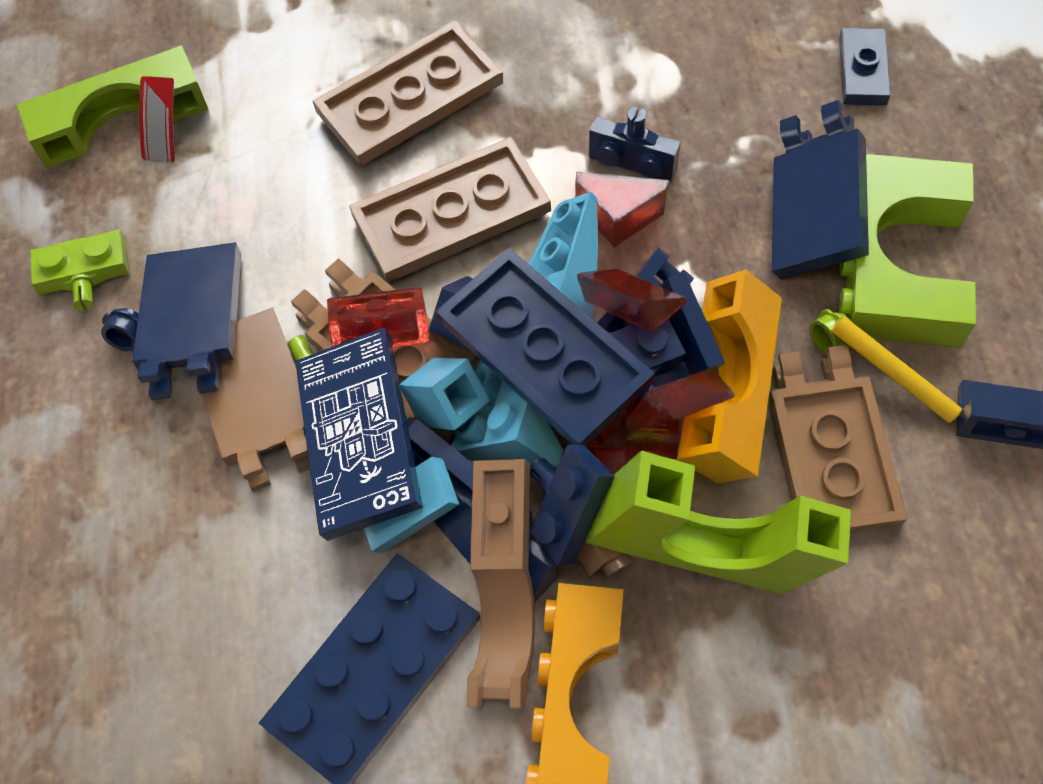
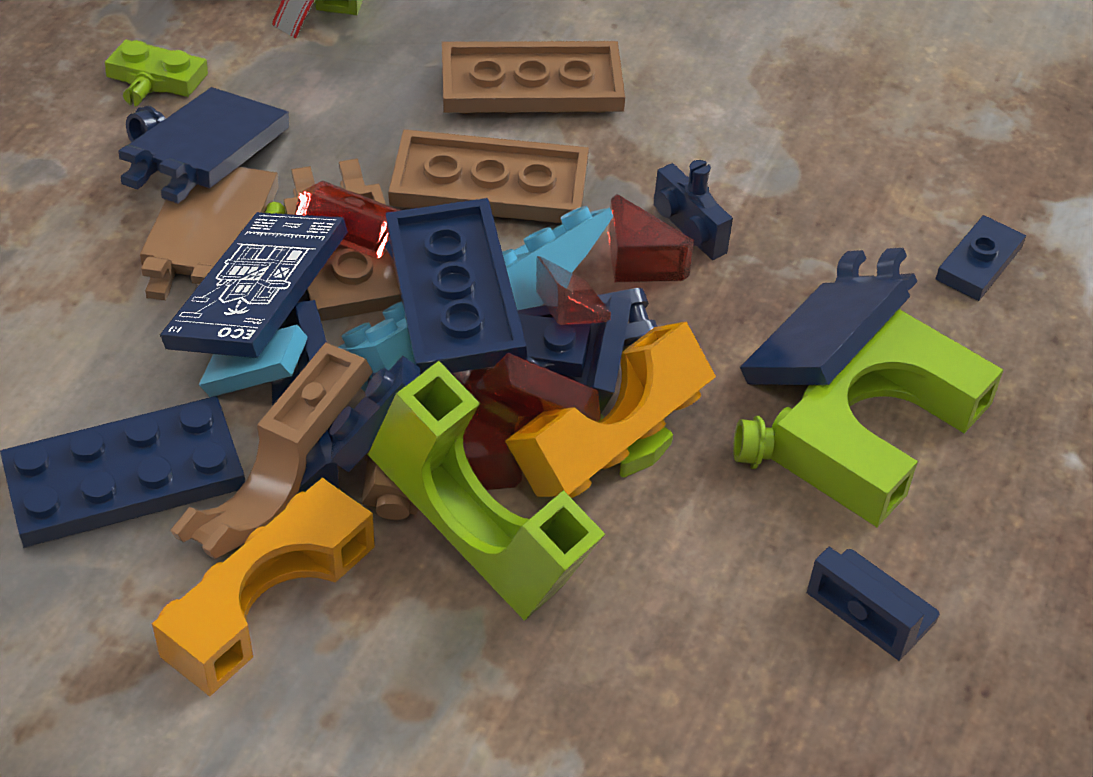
camera: 25 degrees right, 15 degrees down
medium azure brick [398,358,490,430] -> none
medium nougat tile [769,344,908,532] -> none
yellow bar [830,315,962,423] -> none

